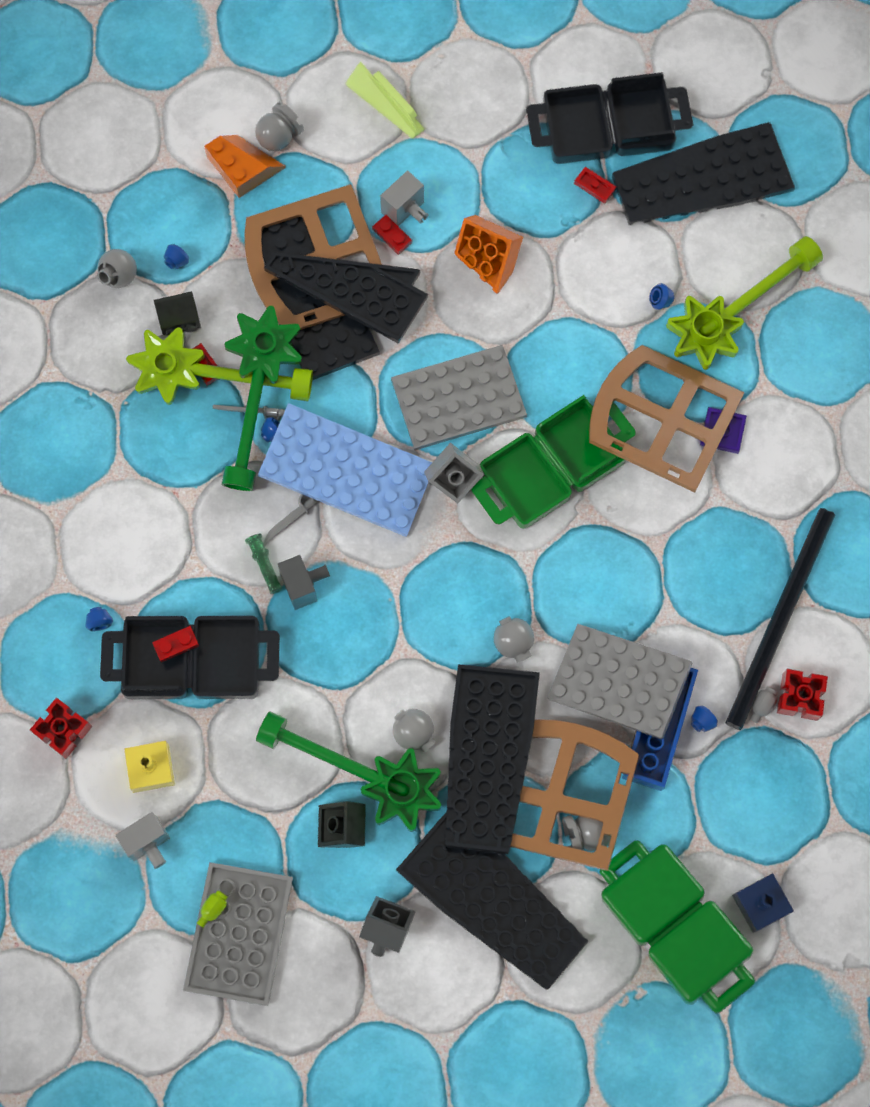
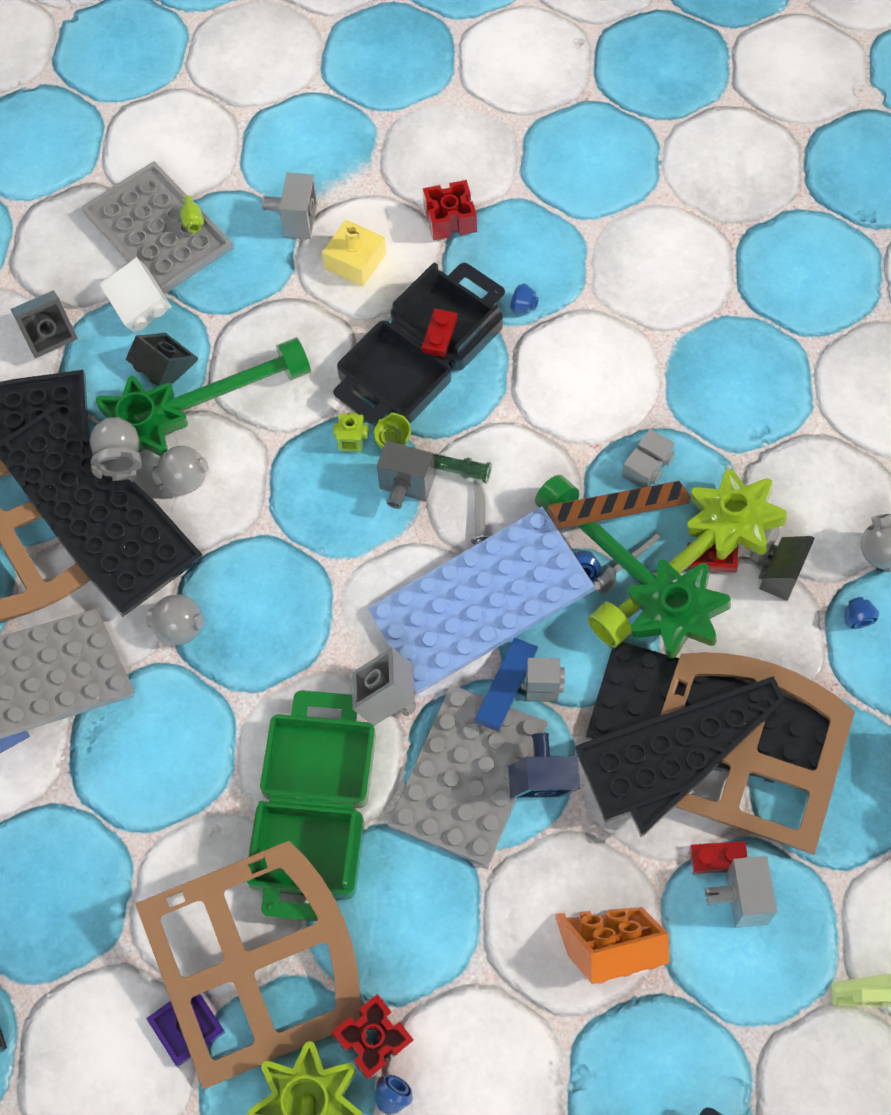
camera: 135 degrees right, 10 degrees down
none -> light grey tile [89,417,142,481]
none -> white brick [100,257,172,334]
none -> red brick [331,994,414,1080]
none -> lime brick [333,412,369,452]
none -> lime hair [373,413,411,450]
none -> blue tile [475,637,538,732]
none -> dark blue brick [508,733,580,798]
none -> light grey piece [526,658,565,702]
none -> dark orange tile [547,481,691,529]
none -> light grey piece [622,429,675,488]

